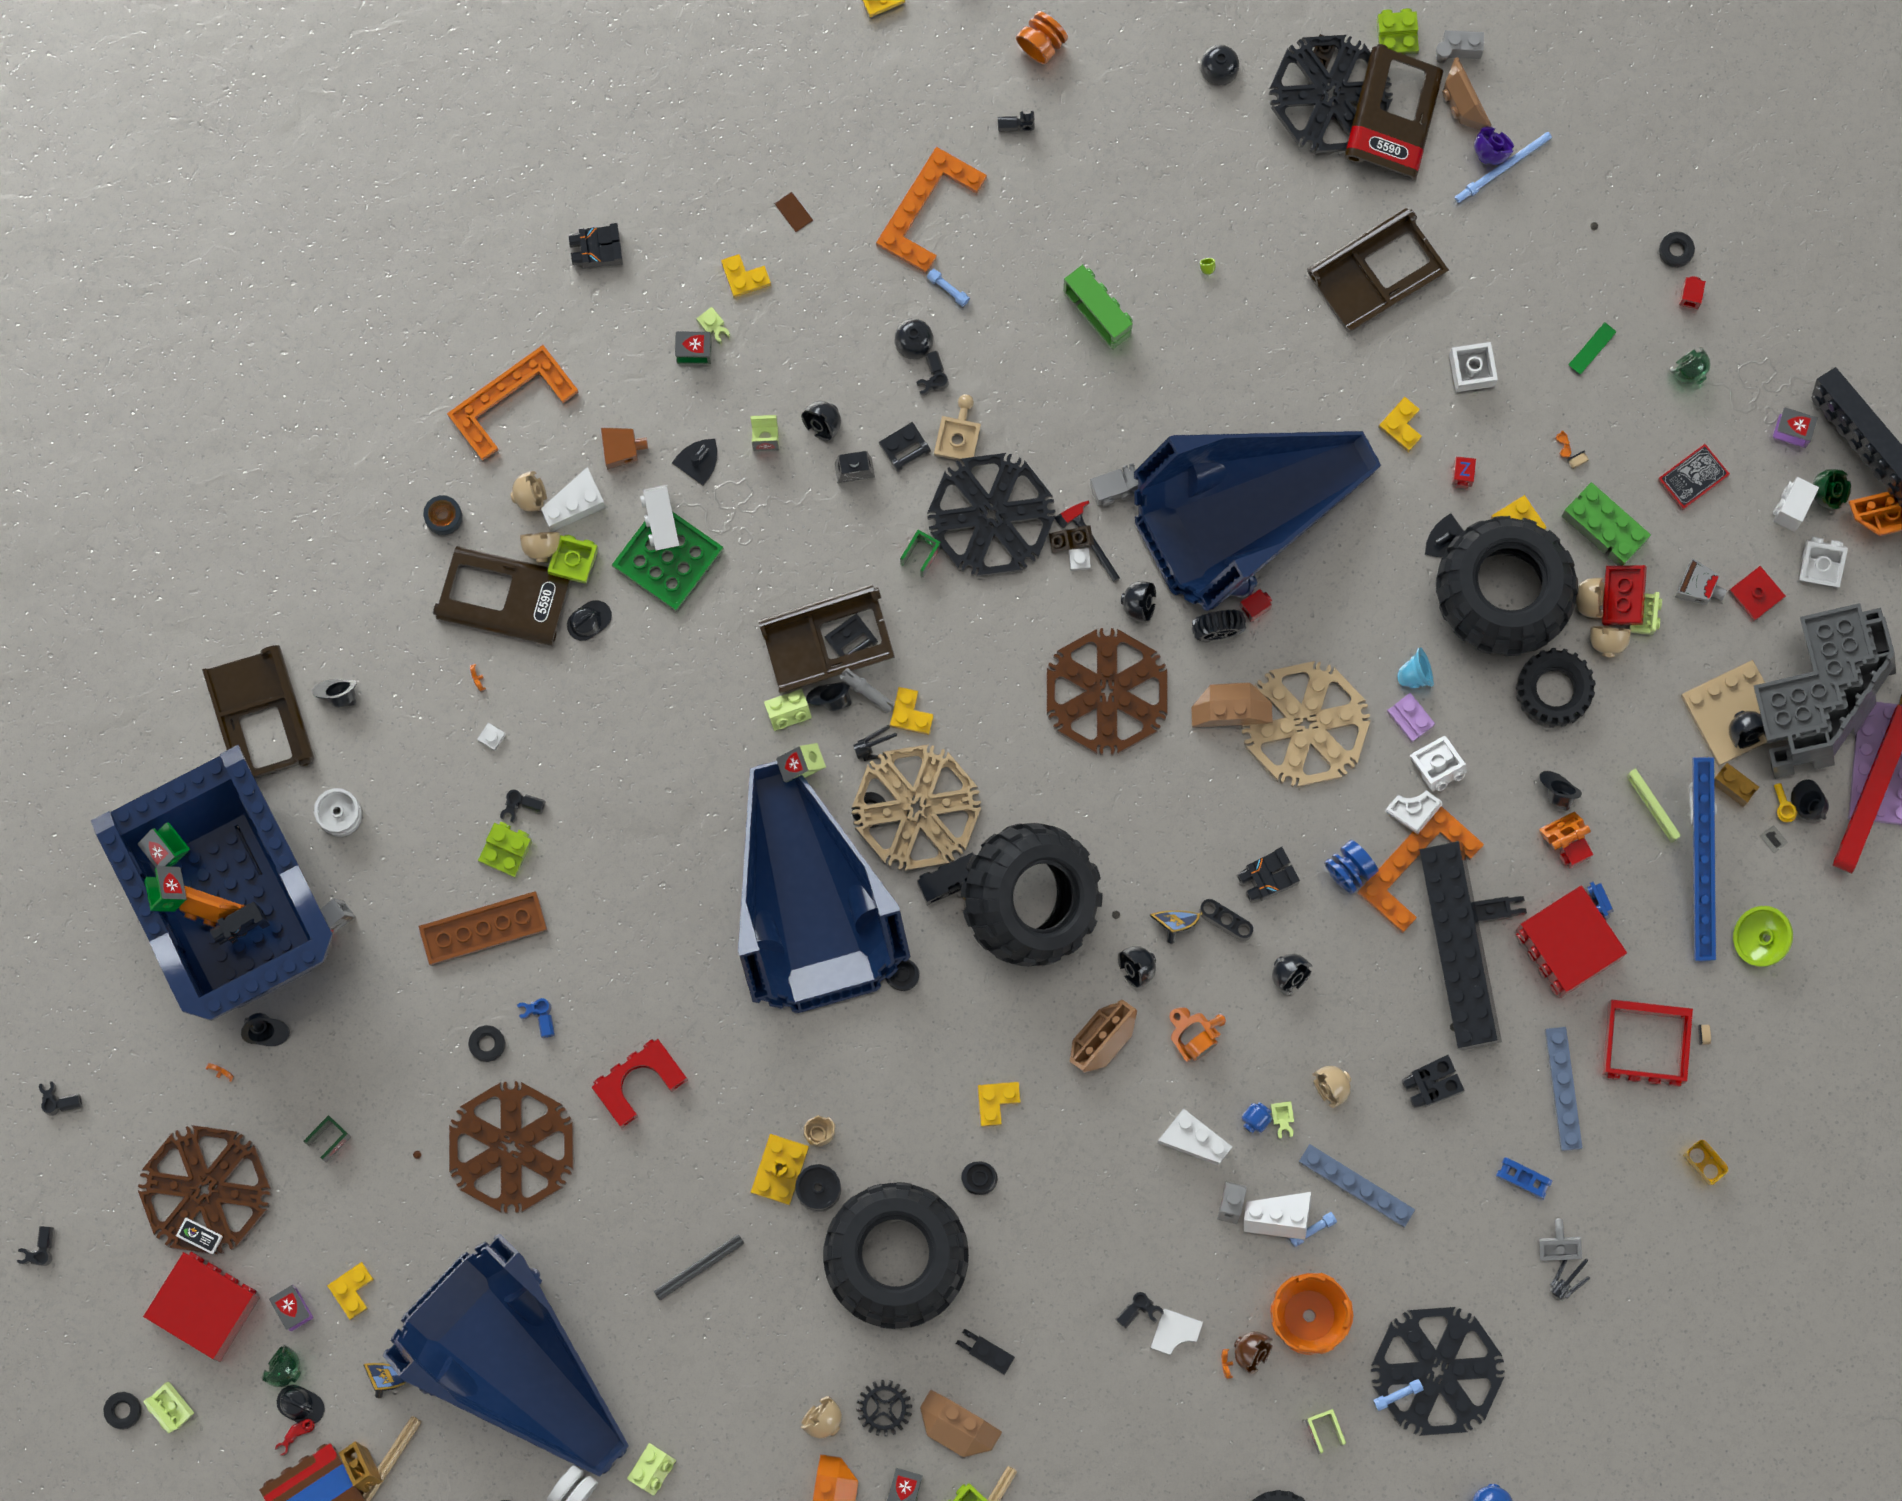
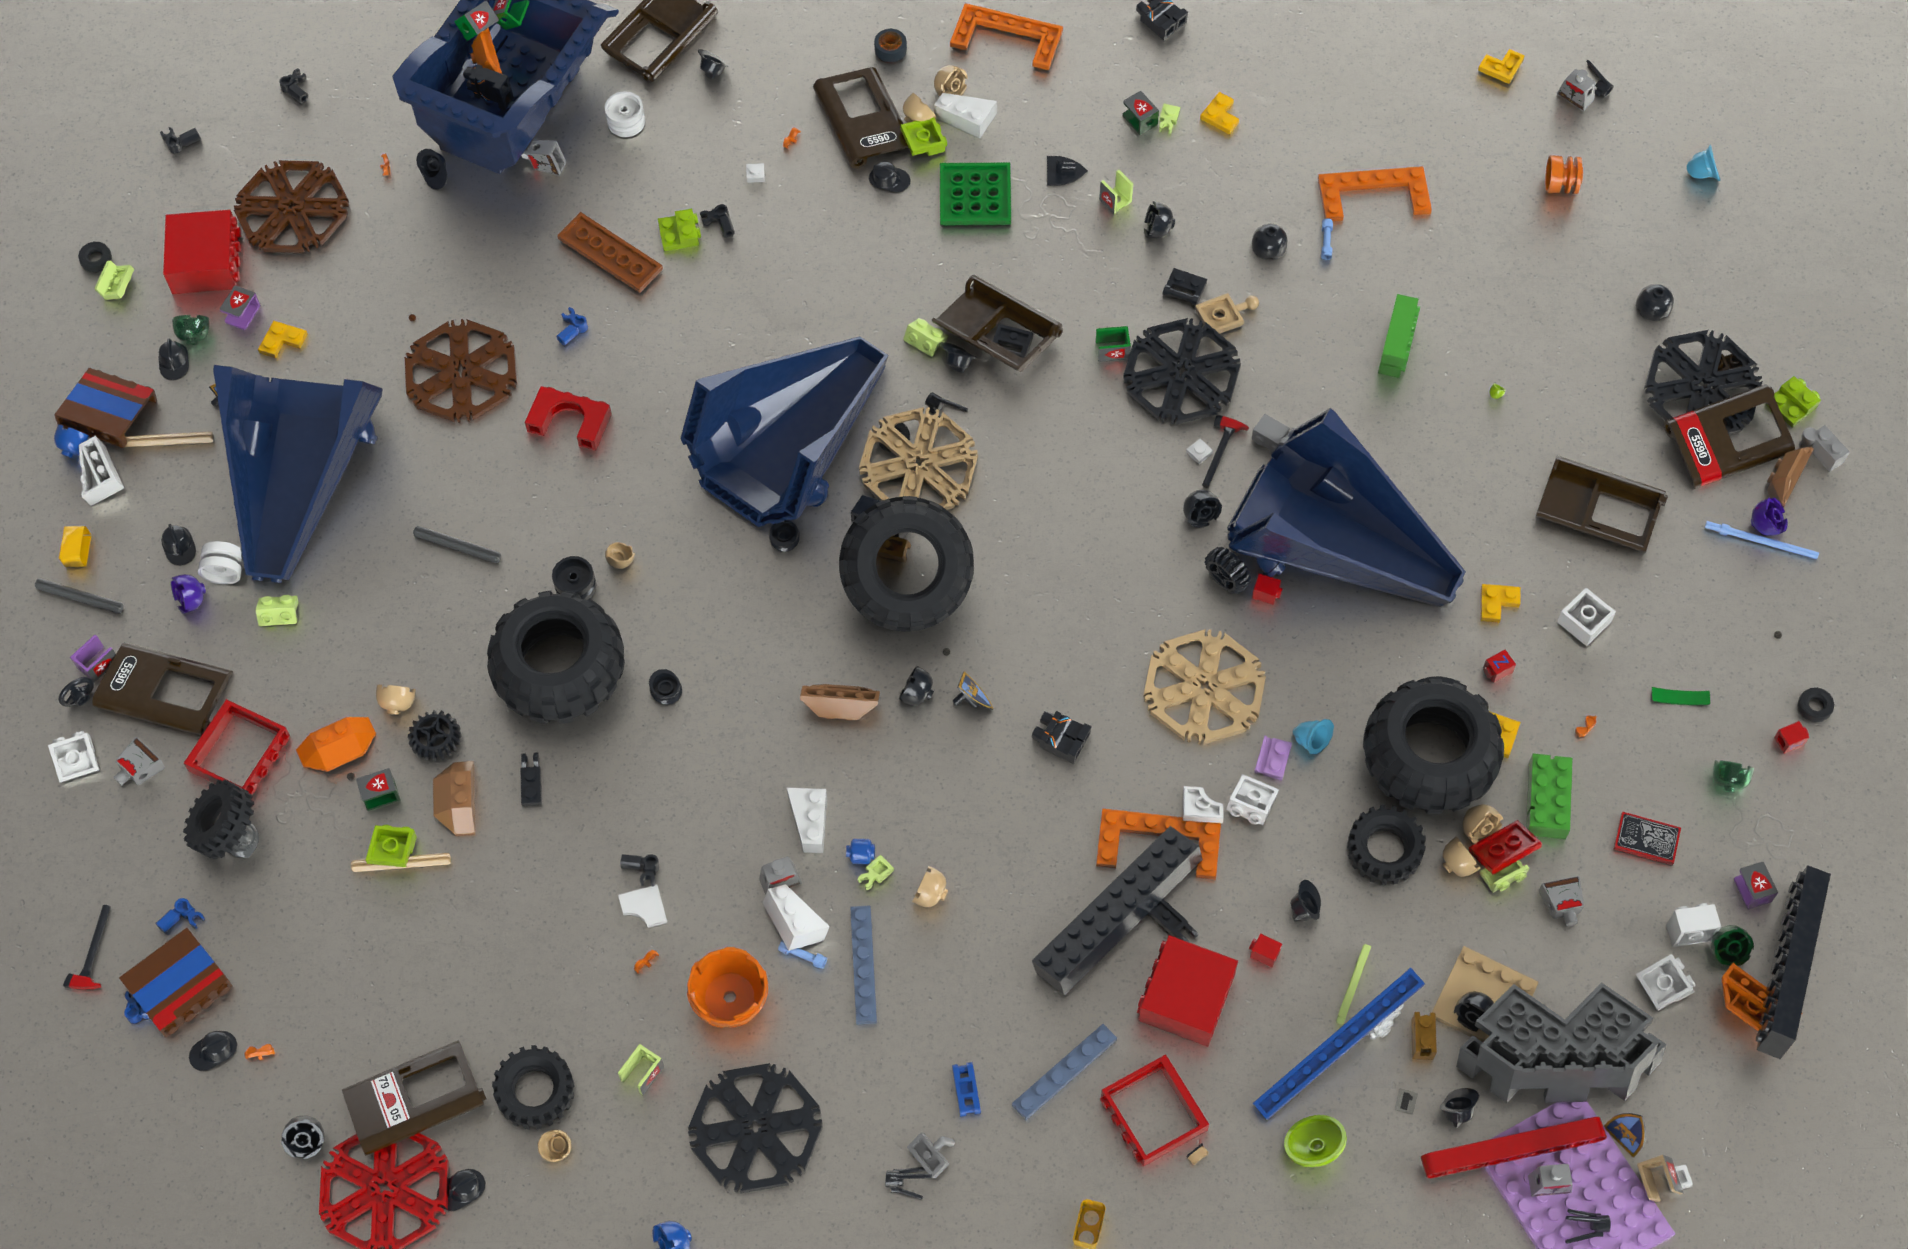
camera: 55 degrees right, 15 degrees down
tile [176,1218,223,1255] -> none
red arm [275,1419,314,1456] -> none
dark green piece [303,1115,351,1162] -> none
pearl gold brick [339,1441,383,1493] -> none
black tyre [468,1025,505,1062] -> none
dark orange torso [601,428,648,470] -> none
white wedge [640,485,679,550] -> none
yellow plate [751,1134,809,1206] -> none
reddish brown sticker [774,192,813,232] -> none
piece [776,743,826,782] -> none
black torso [835,451,875,483] -> none
light grey pin [840,668,894,713] -> none
yellow plate [890,687,933,735] -> none
black bar [916,351,949,396] -> none
yellow plate [978,1082,1020,1127] -> none
black bar [998,111,1035,131] -> none
reddish brown plate [1047,628,1167,755] -> none
dark brown slope [1049,525,1094,553] -> none
orange piece [1170,1007,1226,1062] -> none
medium nougat wedge [1191,683,1273,728] -> none
black beam [1199,899,1253,941] -> none
reddish brown cylinder [1234,1331,1273,1374] -> none
black cylinder [1272,954,1312,995] -> none
blue wheel [1324,839,1379,894] -> none
light blue bar [1373,1379,1424,1411] -> none
black hips [1402,1055,1465,1108] -> none
orange plate [1539,811,1591,850] -> none
tan piece [1567,450,1589,469] -> none
blue piece [1587,882,1614,919] -> none
red plate [1729,566,1786,621] -> none
yellow plate [1774,783,1797,823] -> none

